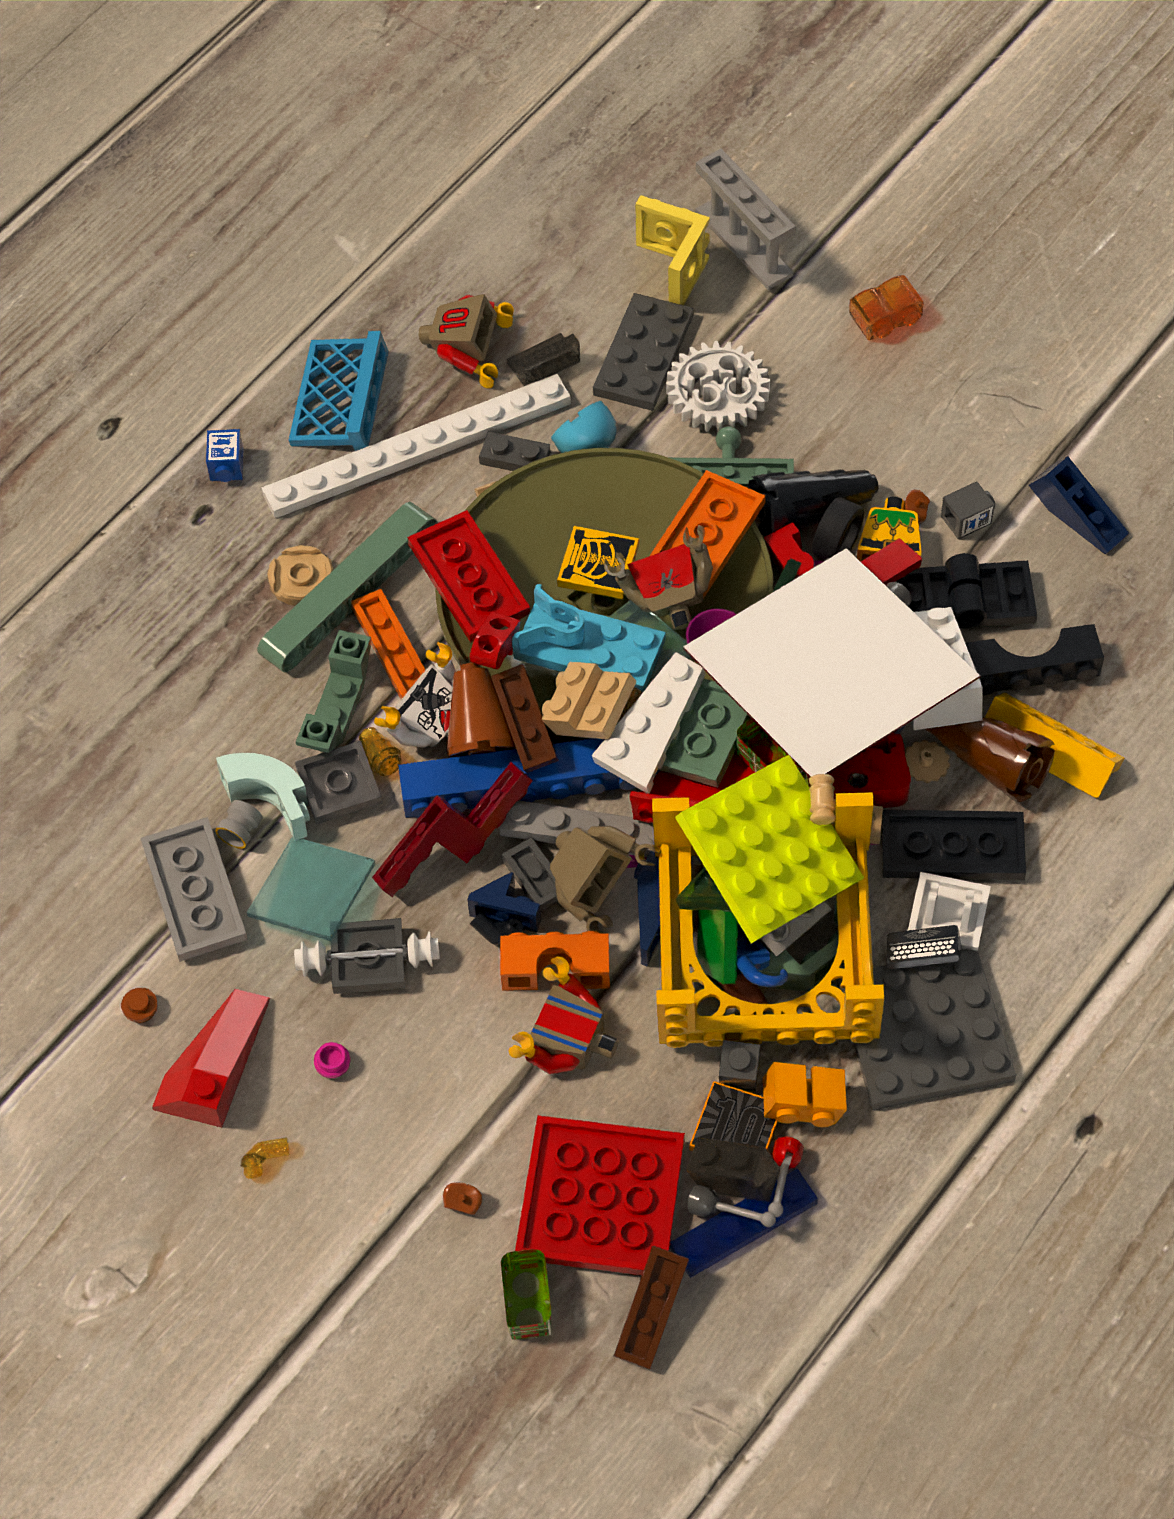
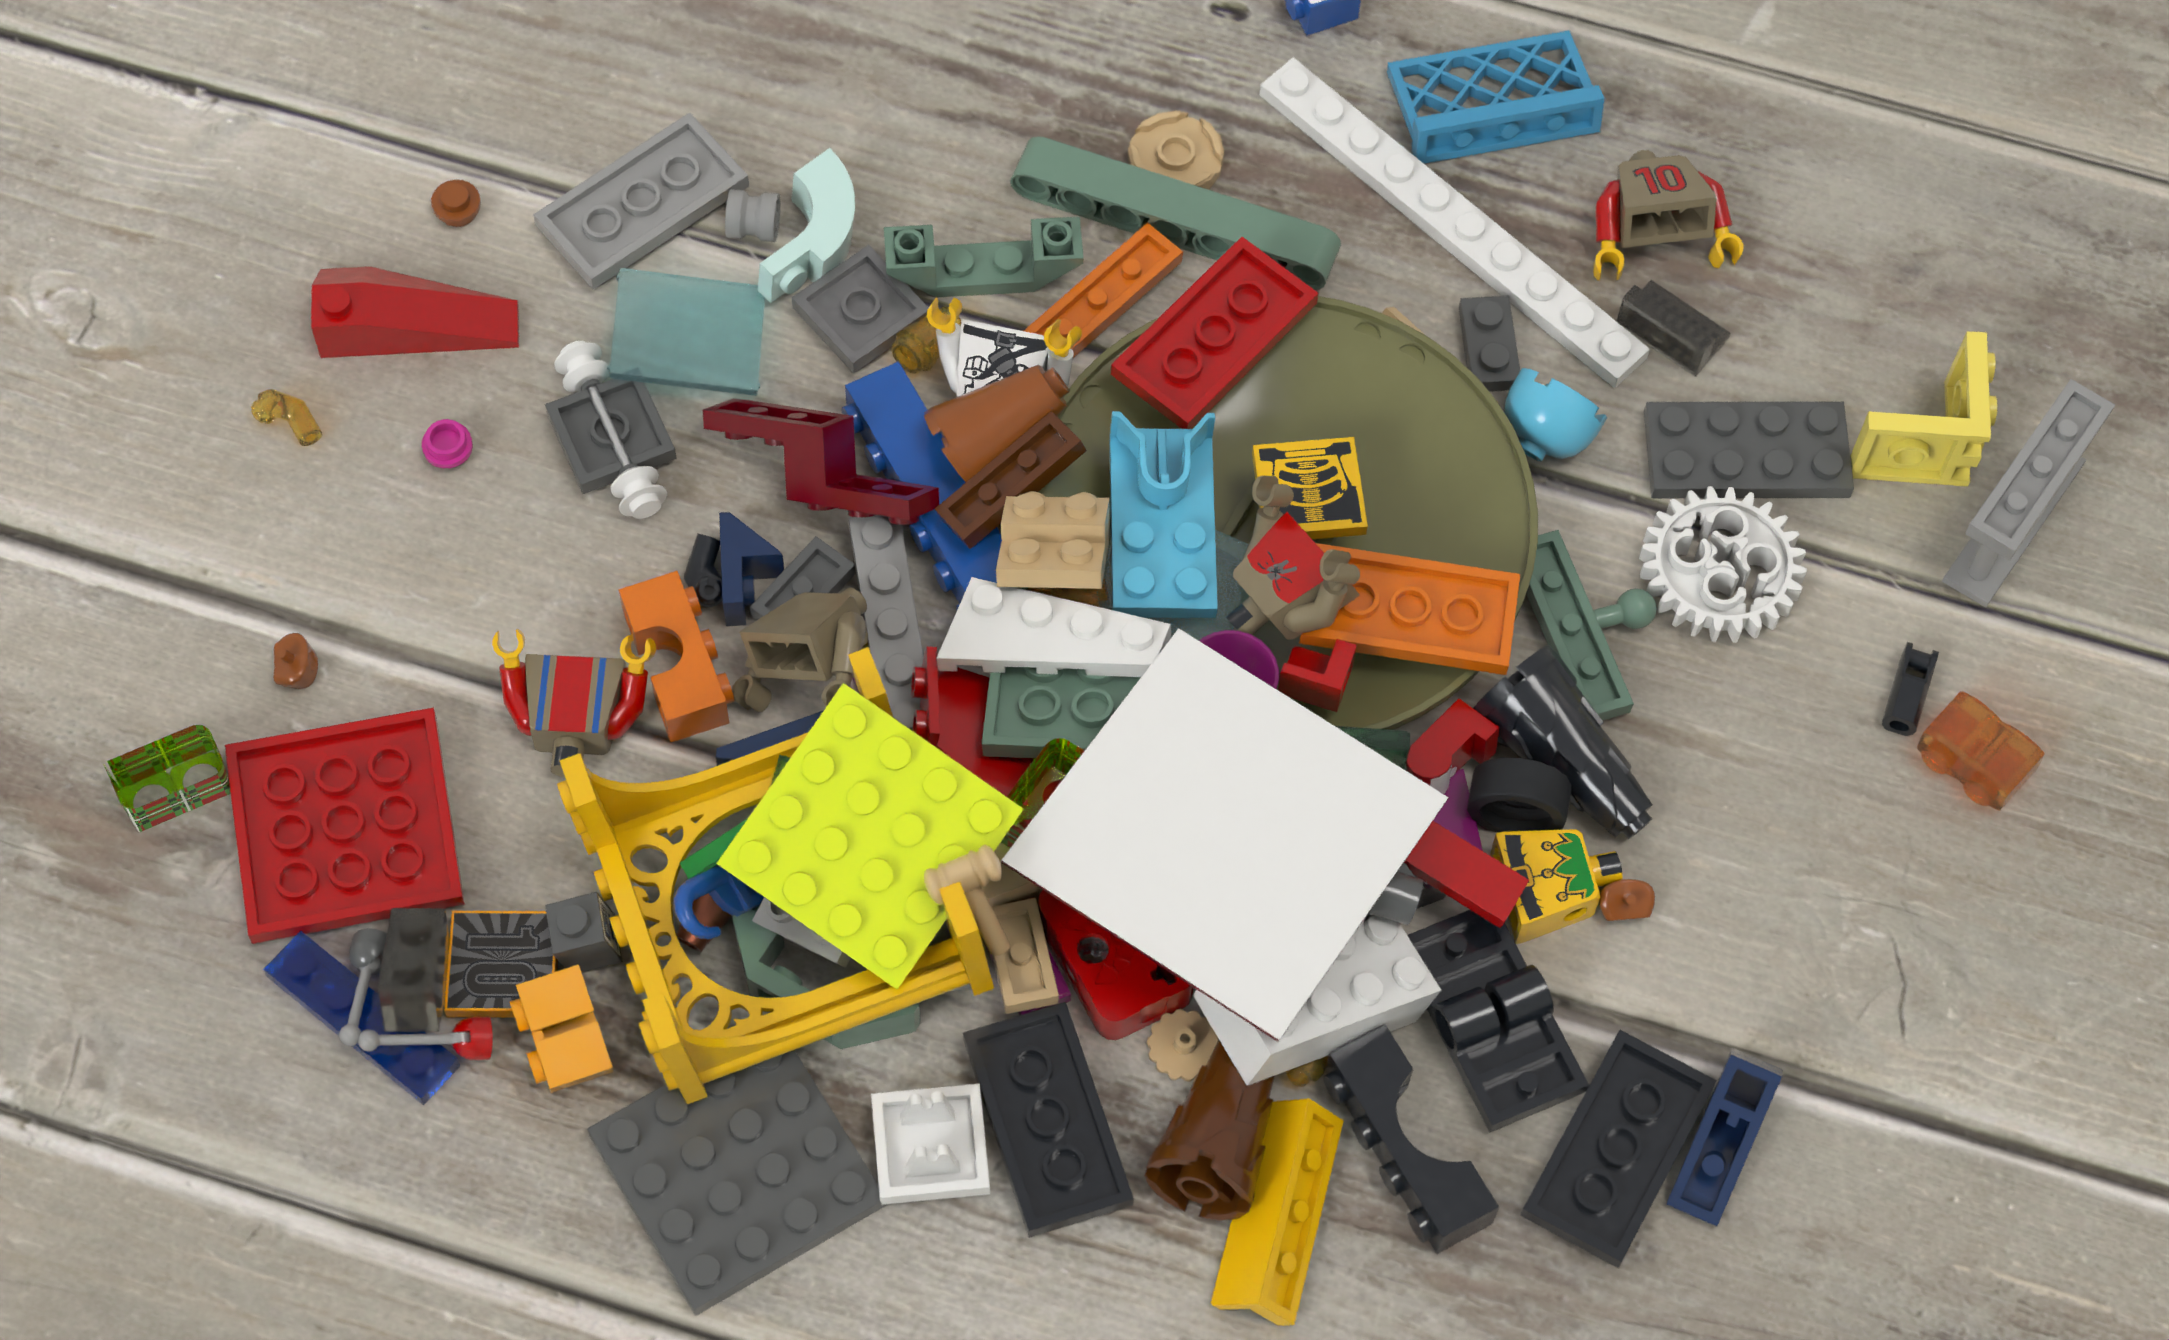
camera: 65 degrees right, 5 degrees up
red leg [470,612,521,670] -> none
reddish brown plate [613,1246,689,1370] -> none
slope [886,925,962,969] -> none
dark grey brick [941,481,995,539] -> none
none -> red panel [1278,639,1357,712]
none -> black plate [1520,1030,1717,1269]
none -> black bar [1882,641,1939,736]

